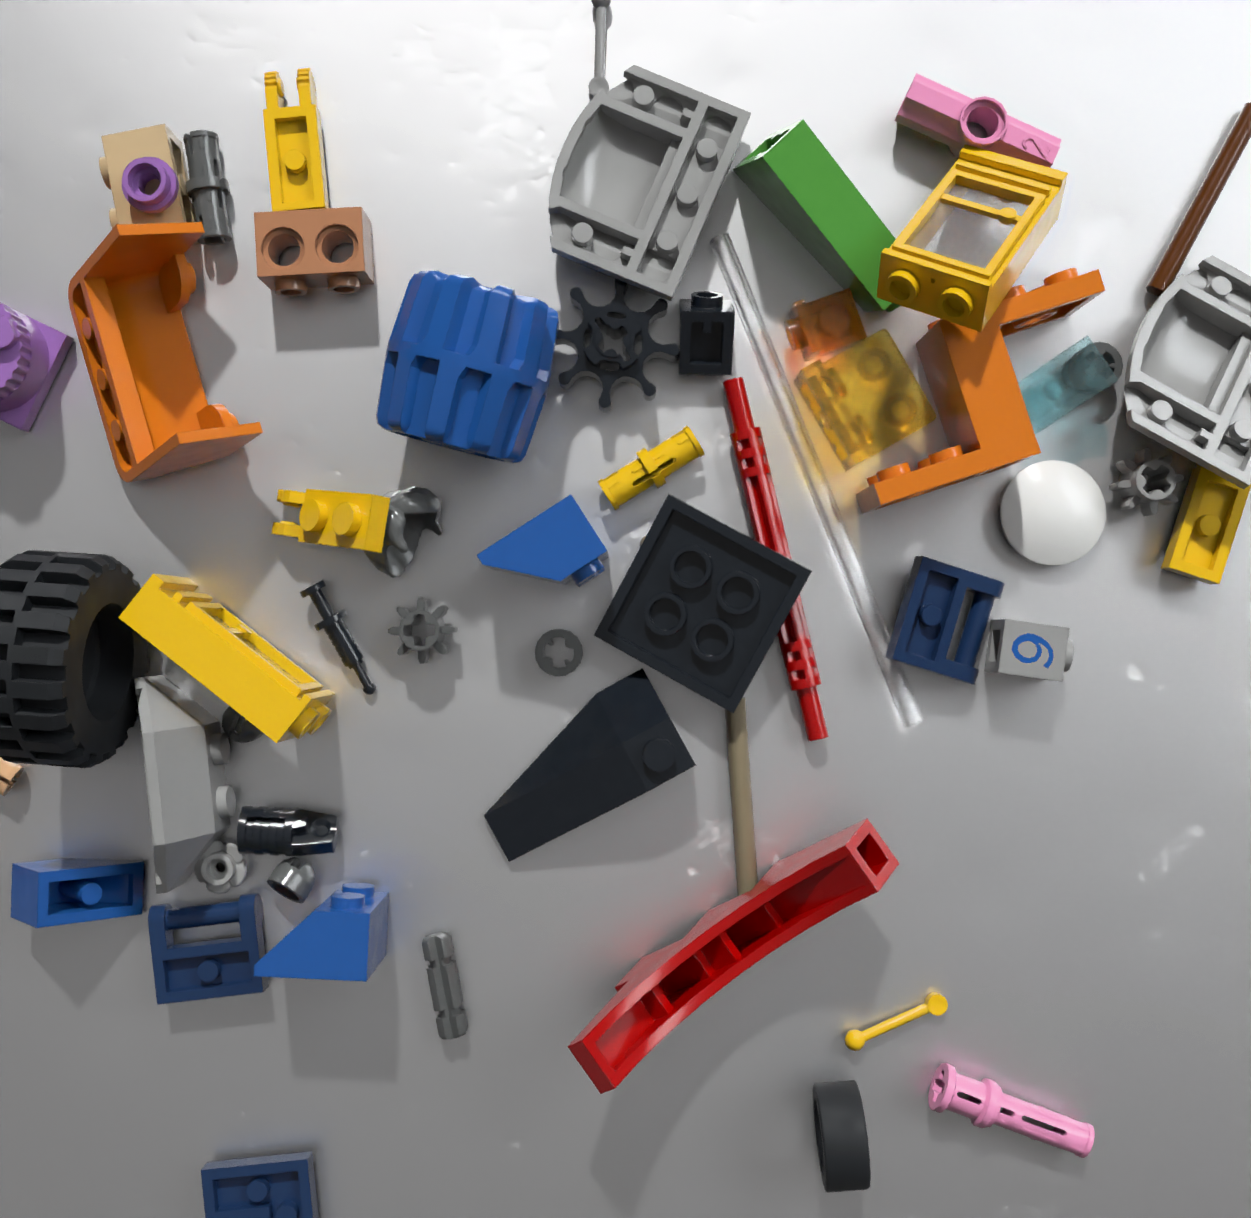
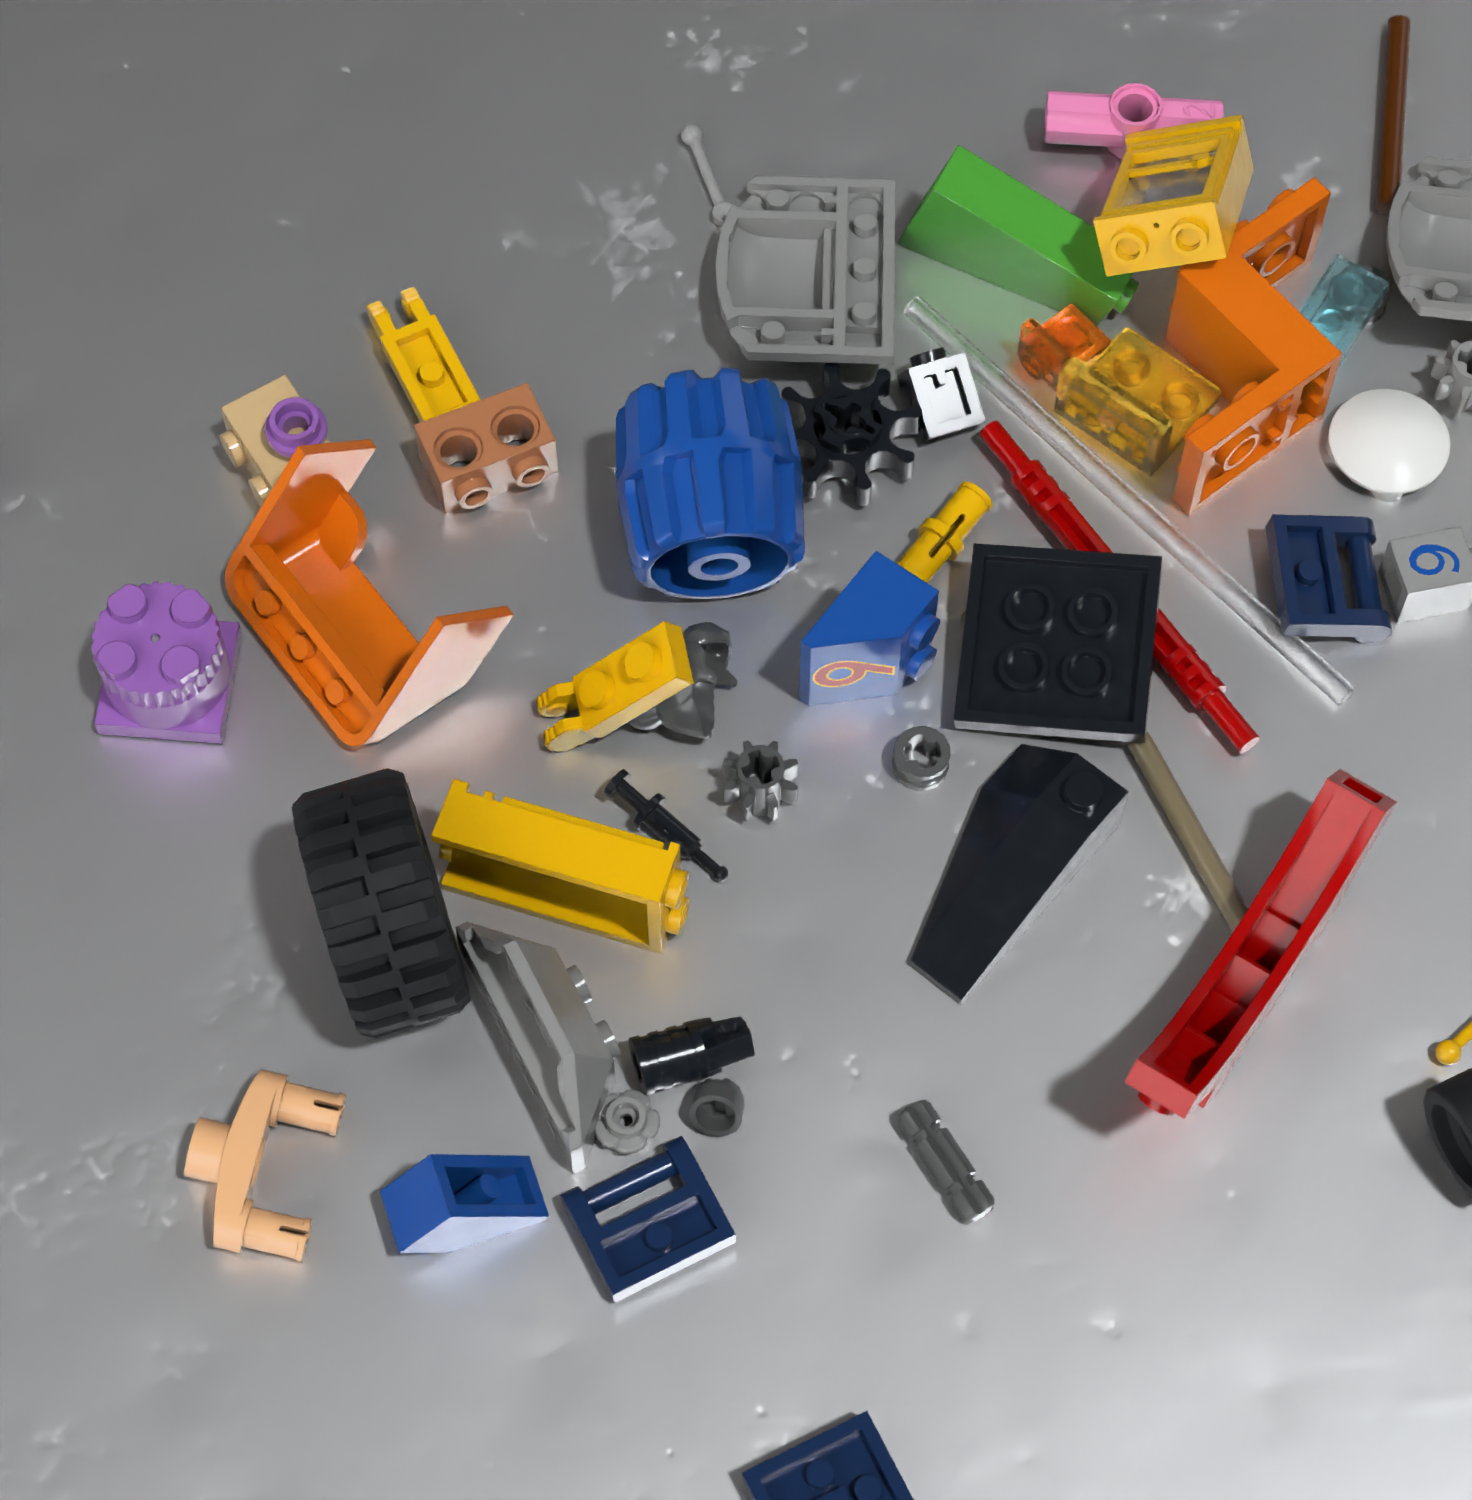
camera: 25 degrees left, 25 degrees down
dark grey pin [183,130,232,245] -> none
dark grey hinge [222,706,264,743] -> none
blue slope [254,883,389,982] -> none

